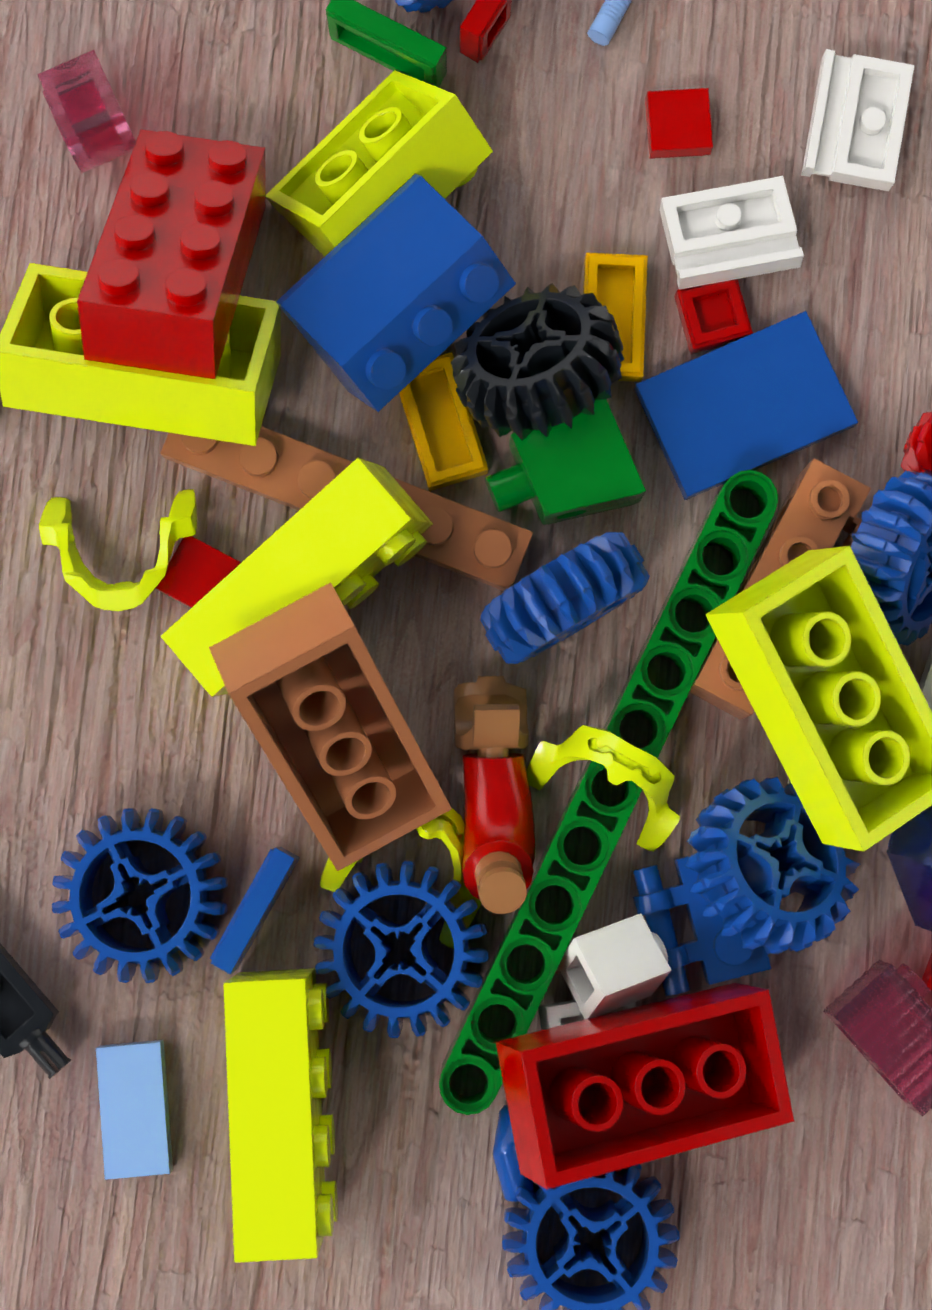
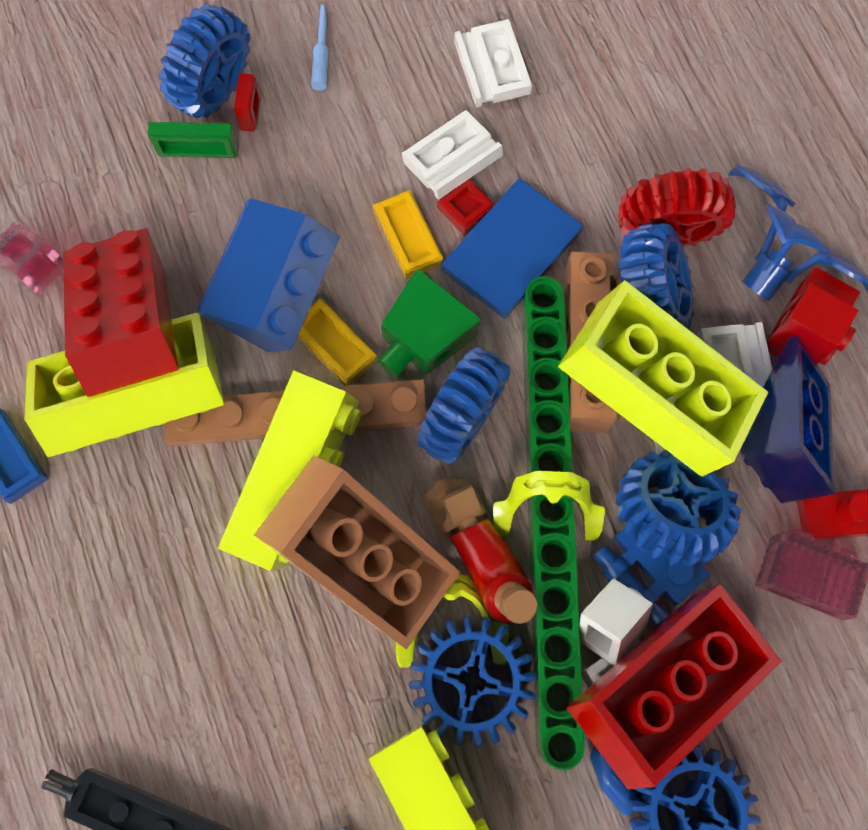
camera: 25 degrees left, 10 degrees down
neon yellow helmet [39,489,197,611] -> none
blue gear [52,808,228,983] -> none
red tile [156,536,241,608] -> none
blue tile [209,847,300,974] -> none
neon yellow slope [266,70,493,257] -> none
black gear [451,283,624,440] -> none
red tile [645,88,713,159] -> none

